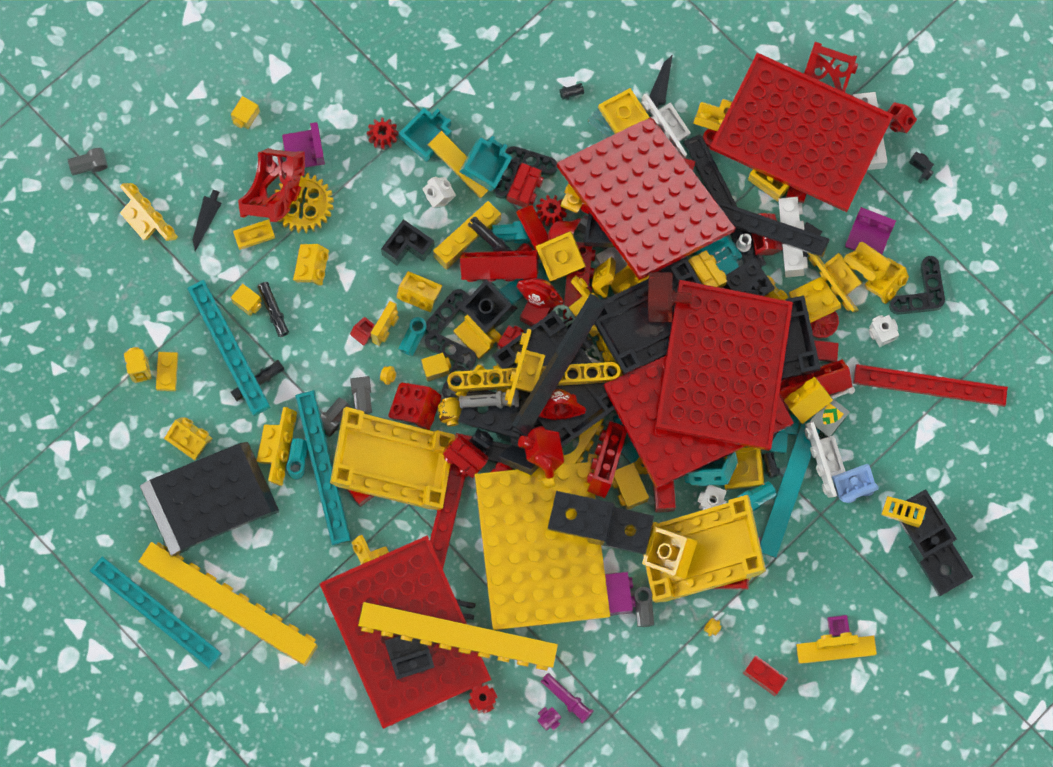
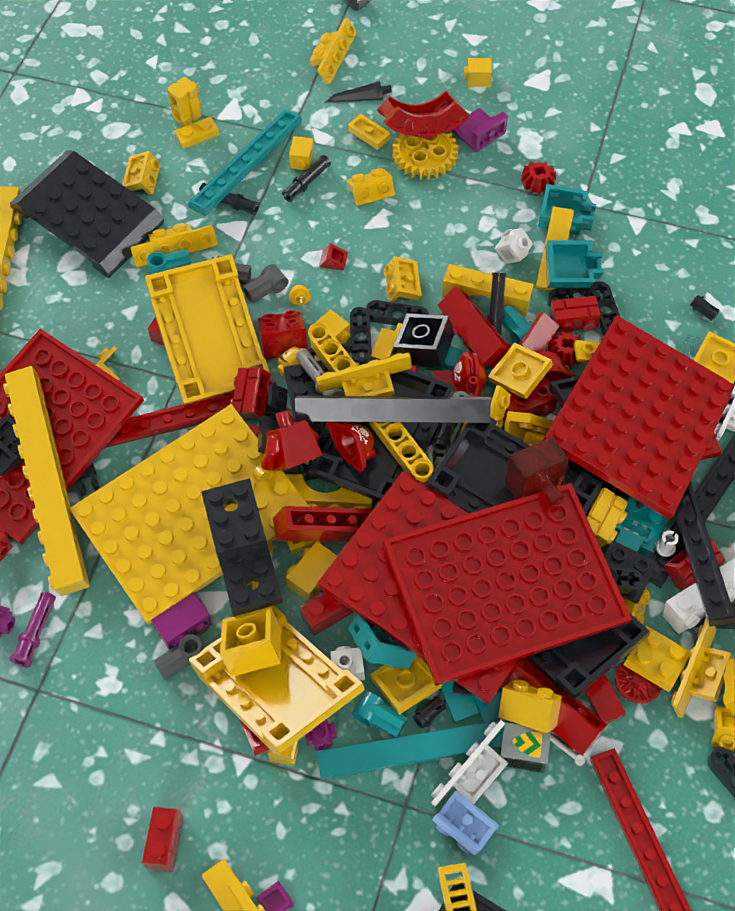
camera: 65 degrees right, 15 degrees down
teal tile [295,390,352,545] -> none
yellow plate [371,301,399,346] -> none
black brick [381,219,435,265] -> none
teal piece [398,317,427,357] -> none
yellow plate [704,618,722,636] -> none
white brick [869,315,899,347] -> none

